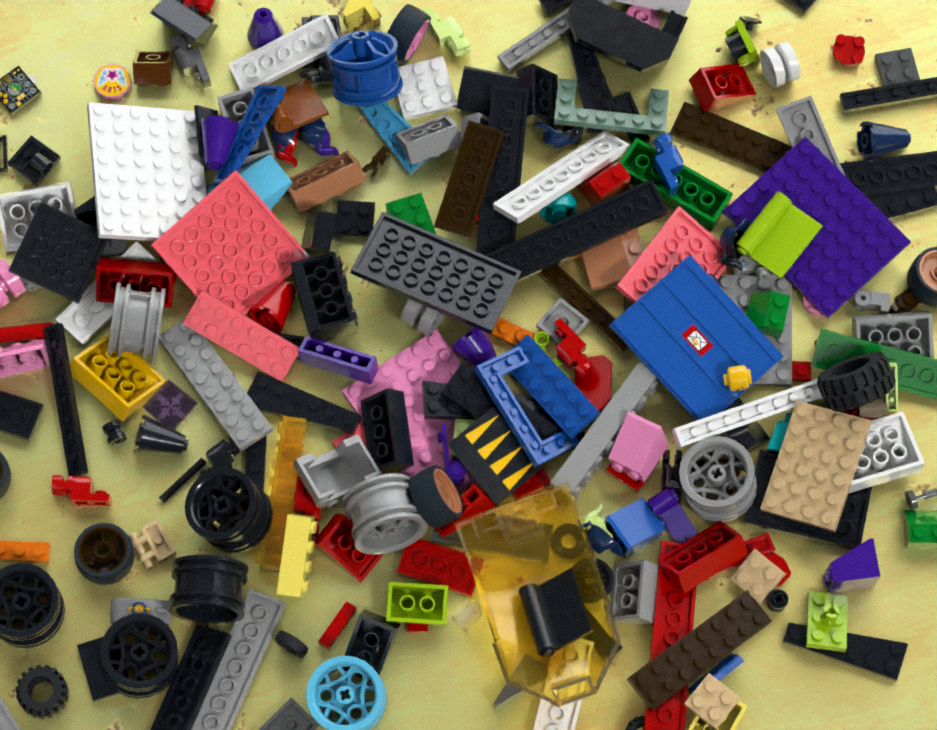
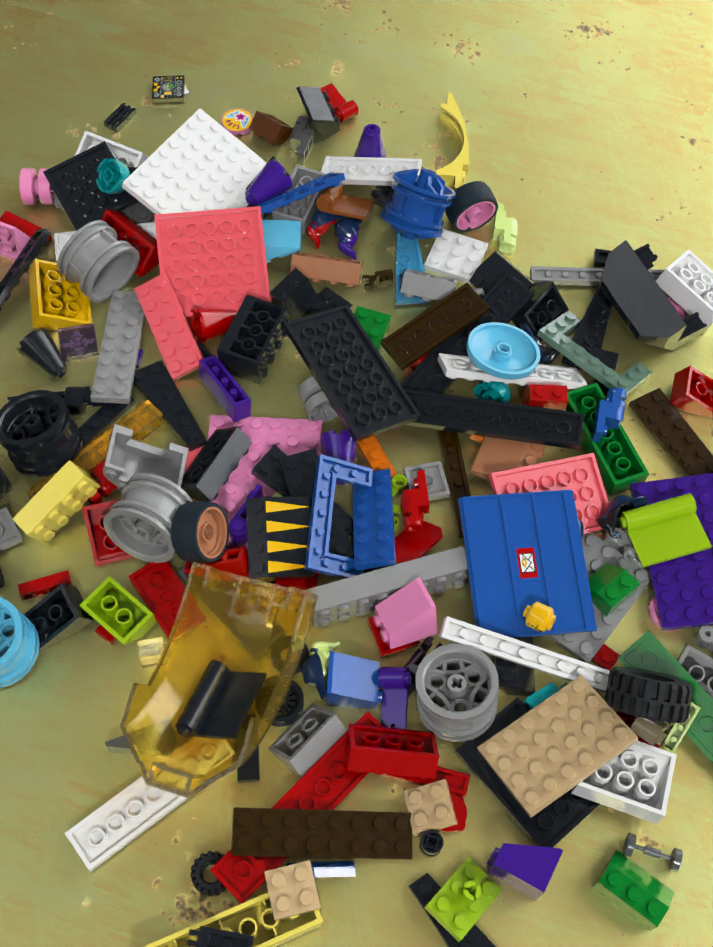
camera: 35 degrees right, 10 degrees down
black plate [7,135,61,186] -> none
black wheel [102,420,127,446] -> none
none -> teal cylinder [96,158,130,195]
none -> medium azure dish [466,322,540,380]

